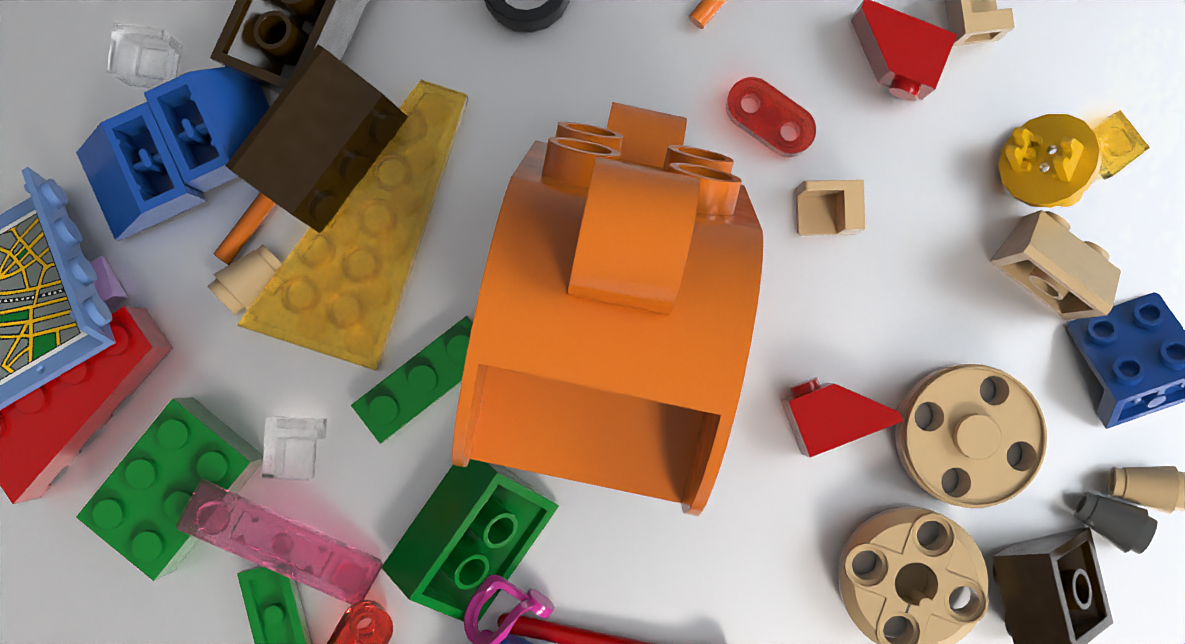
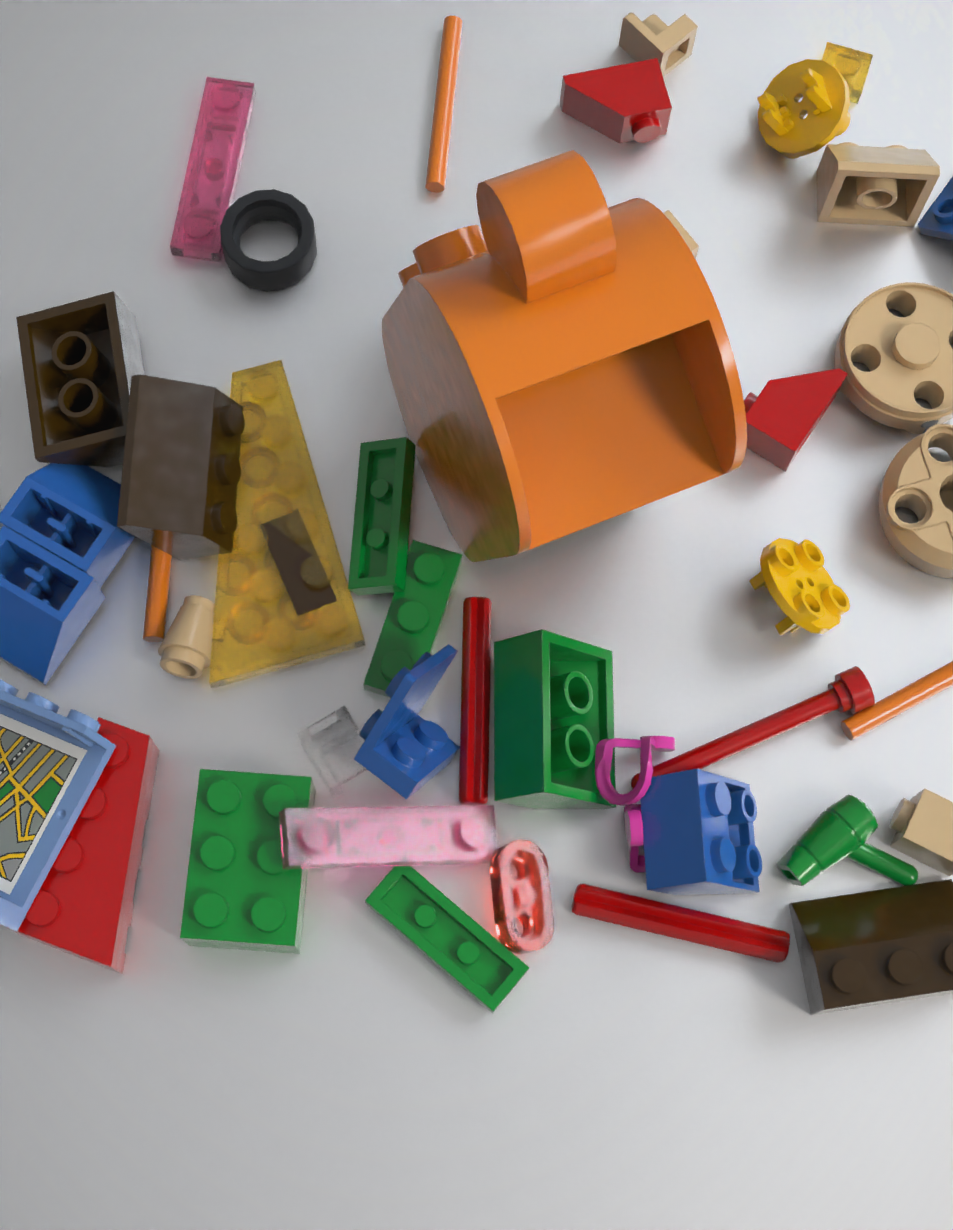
camera: 40 degrees left, 15 degrees down
none -> dark brown sticker [259,511,337,616]
none -> green plate [348,437,416,596]
none -> blue bracket [354,644,460,800]
none -> red axle [459,597,492,806]
none -> yellow plate [749,538,850,635]

